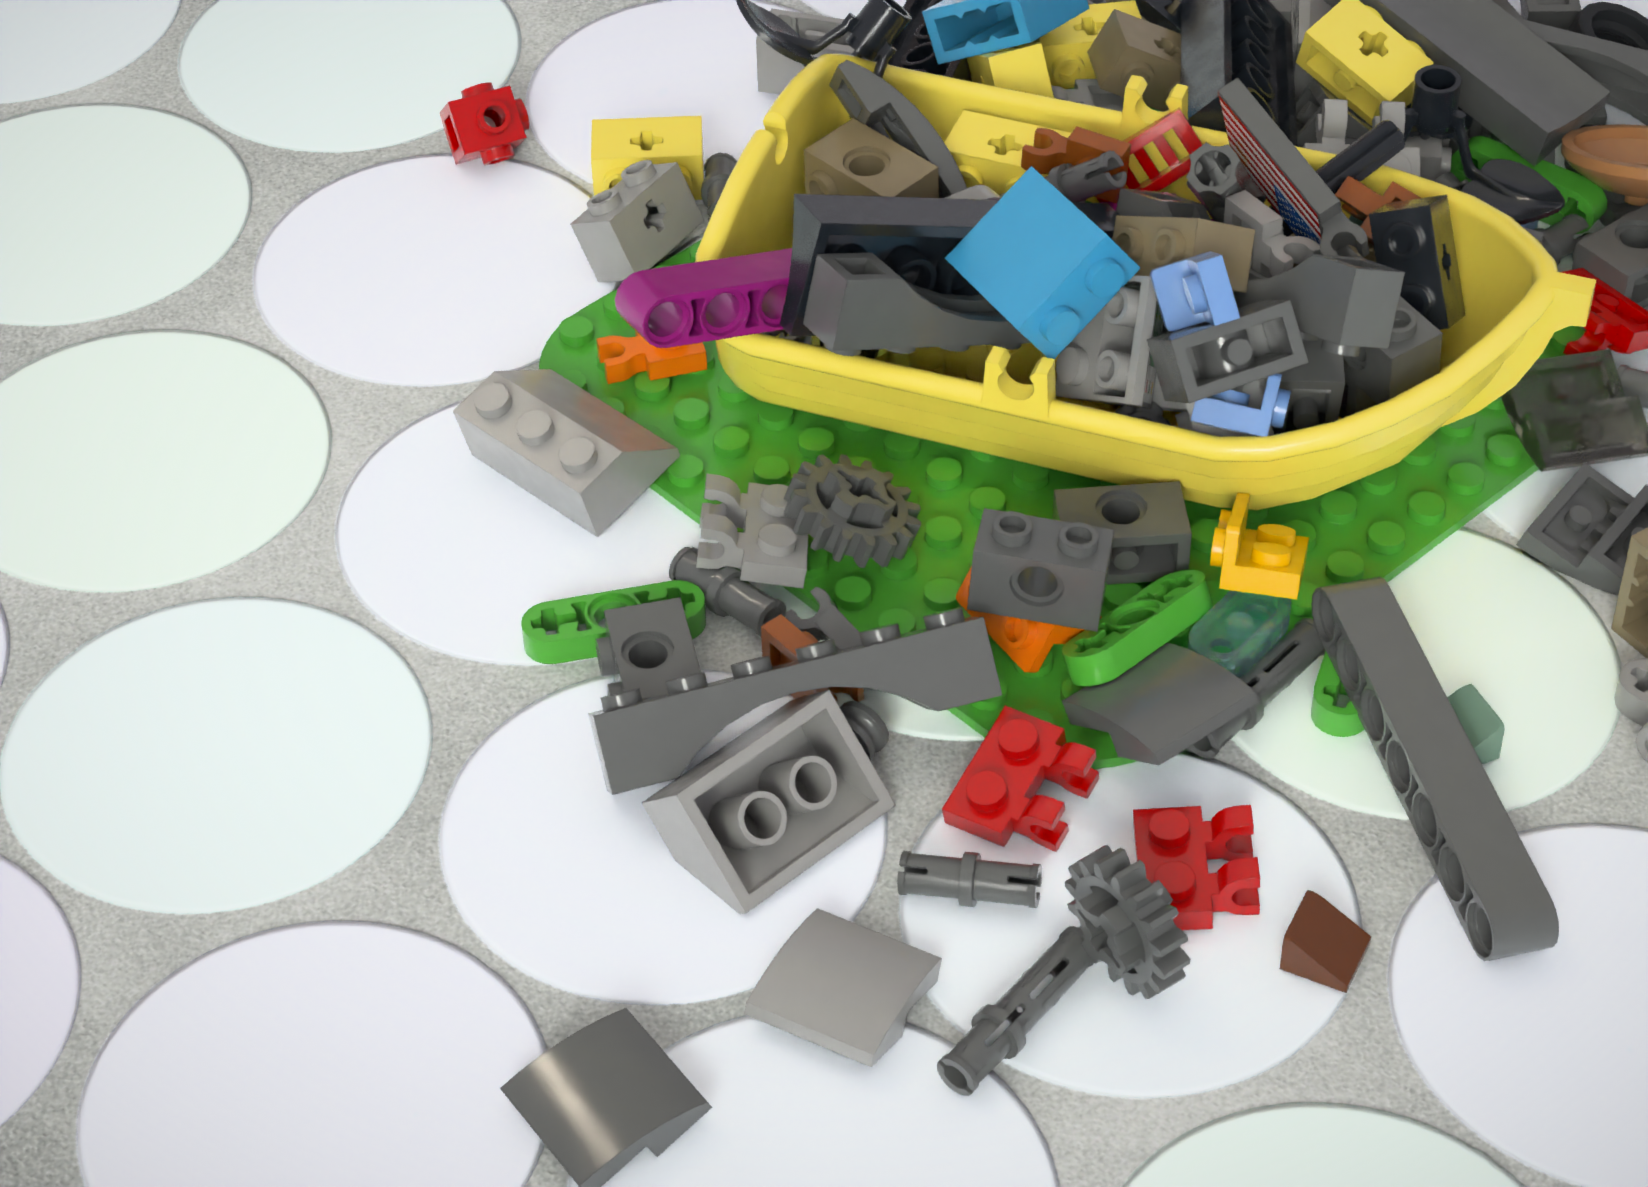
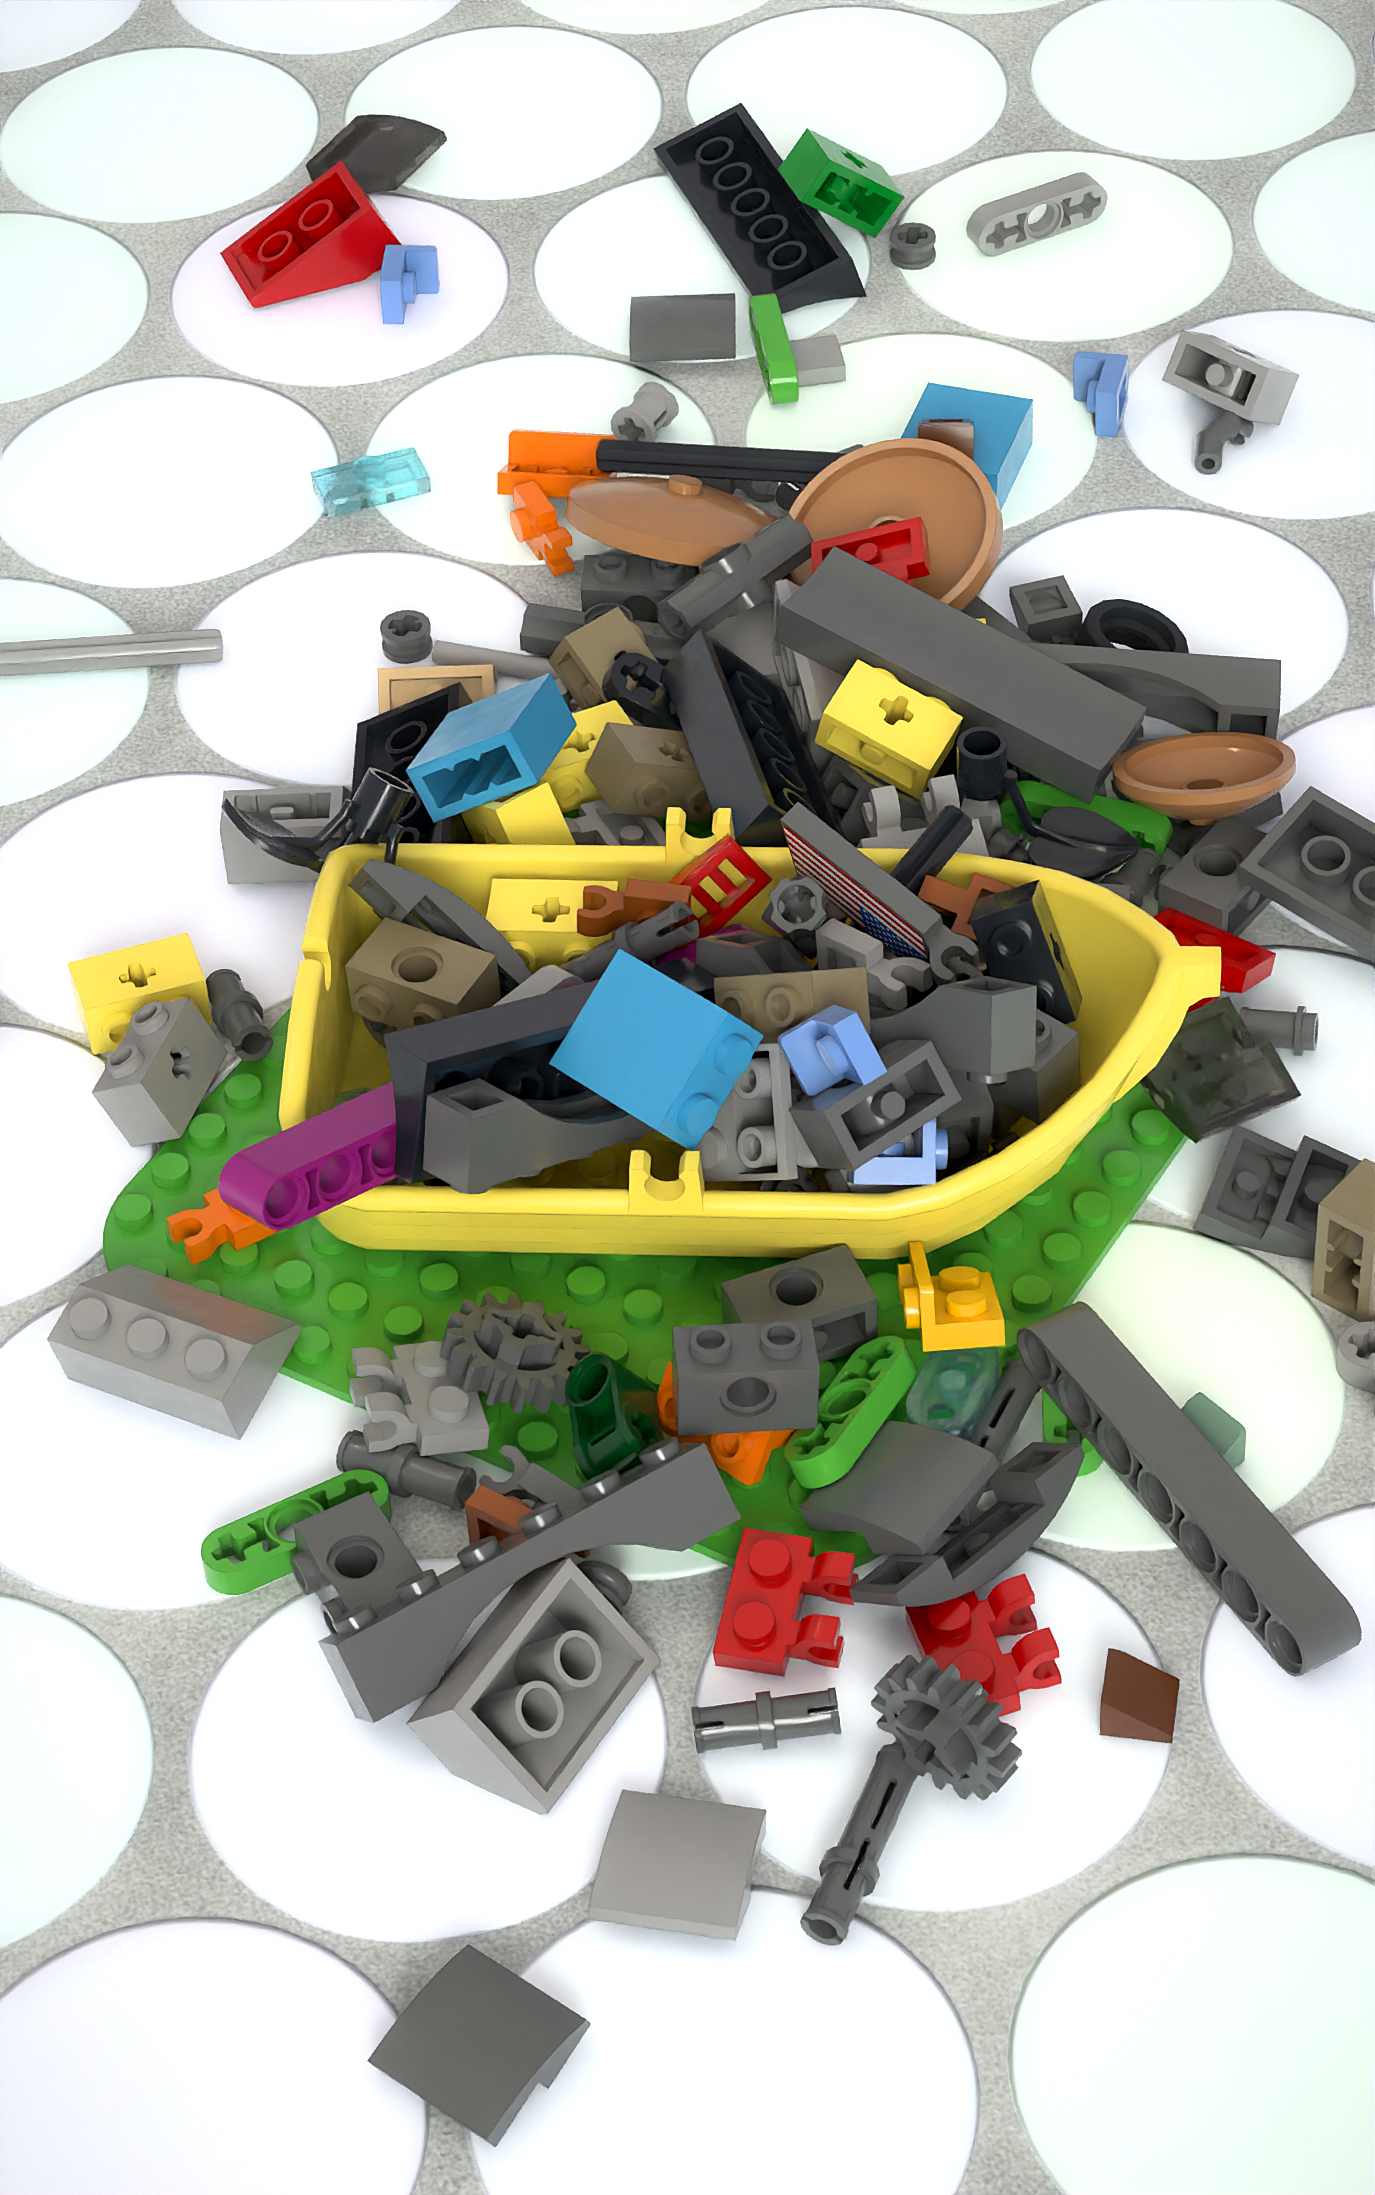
camera: 15 degrees left, 0 degrees up
none -> dark green piece [565,1352,665,1480]
none -> dark grey slope [849,1442,1085,1607]

